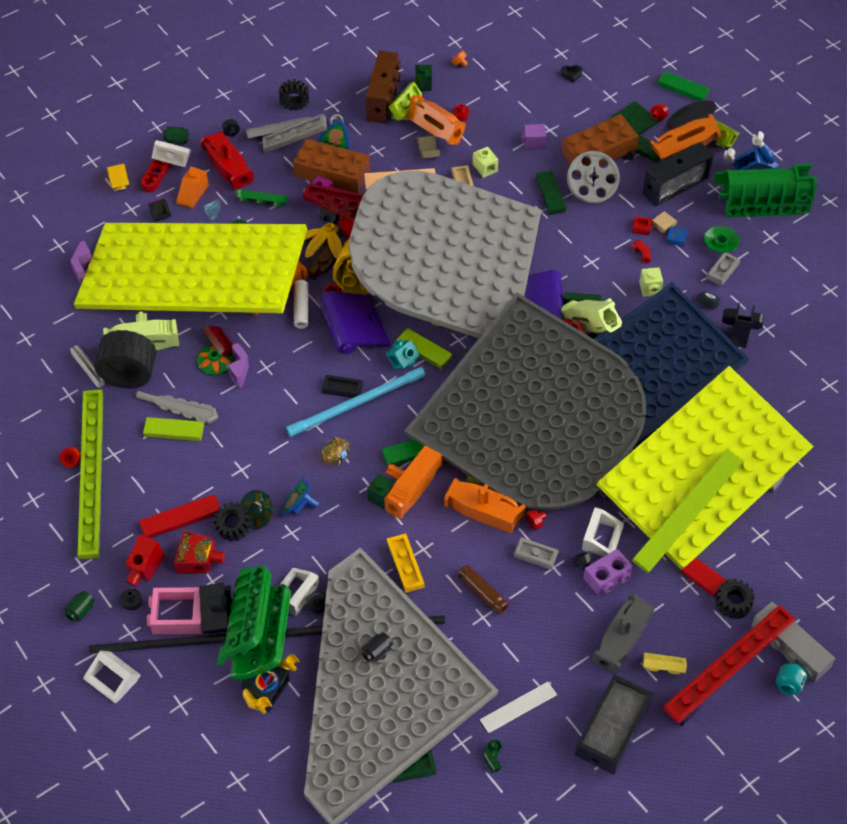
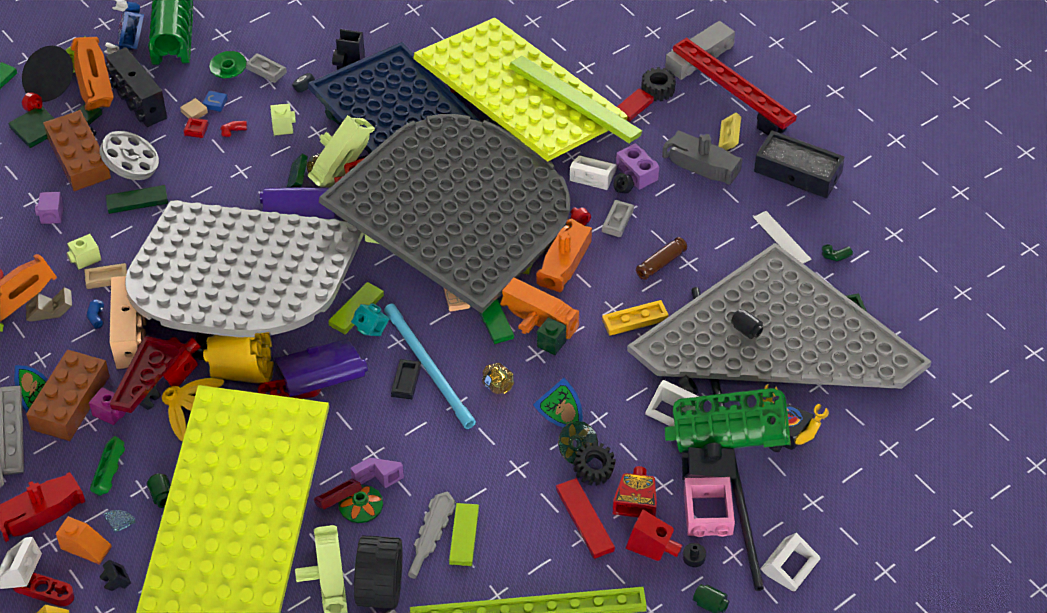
camera: 90 degrees left, 5 degrees down
teal head [776,663,807,696] -> none

